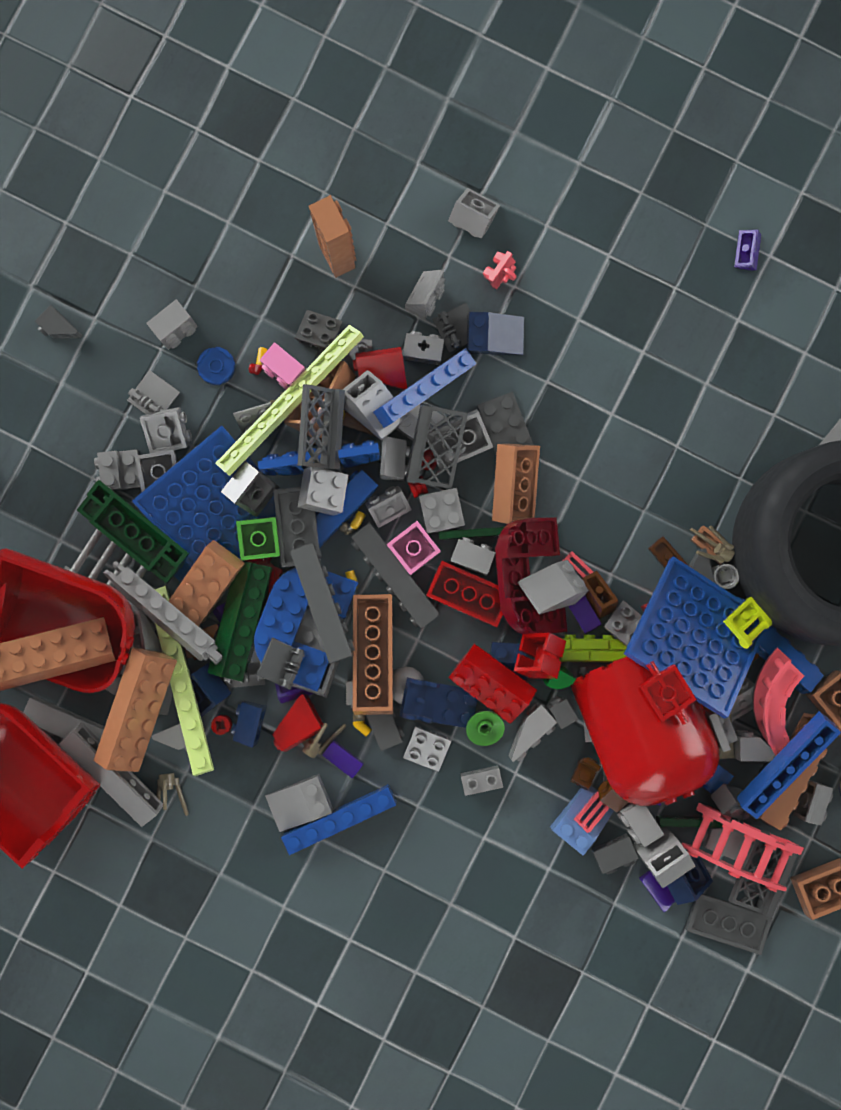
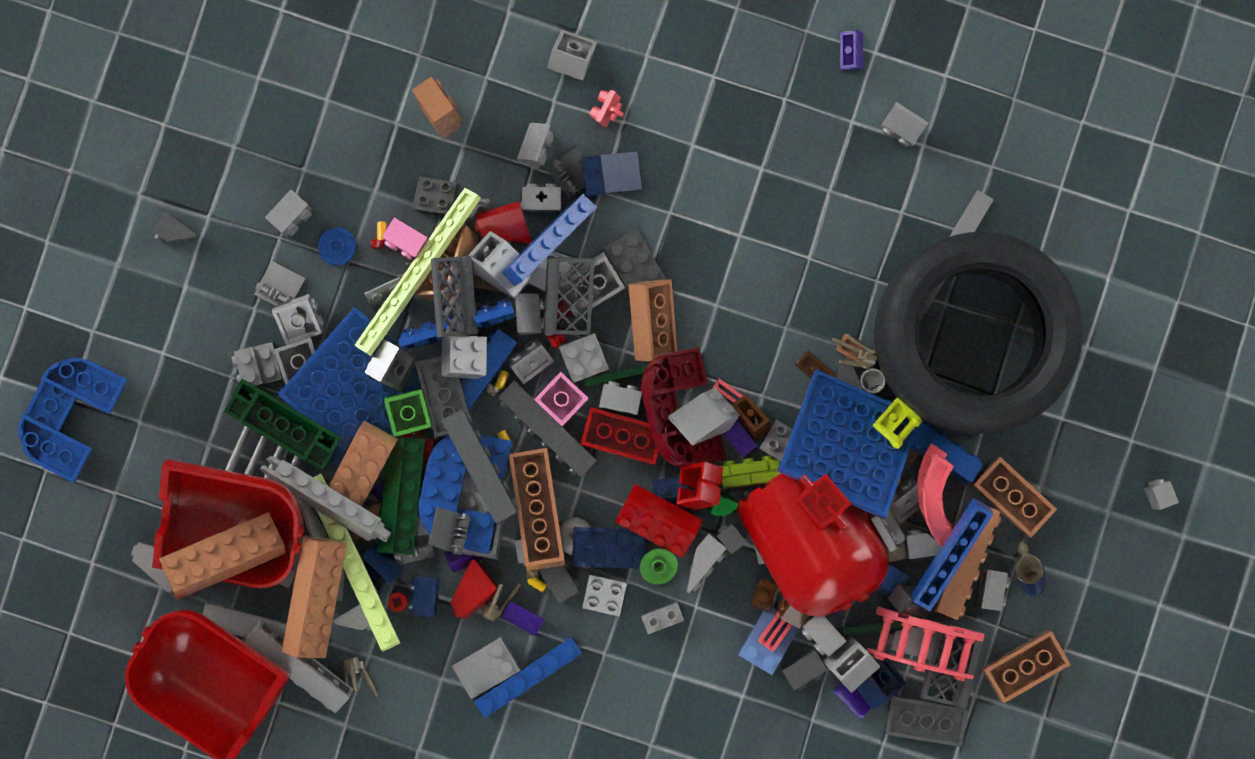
camera: 10 degrees left, 0 degrees up
none -> light grey slope [880,102,928,148]

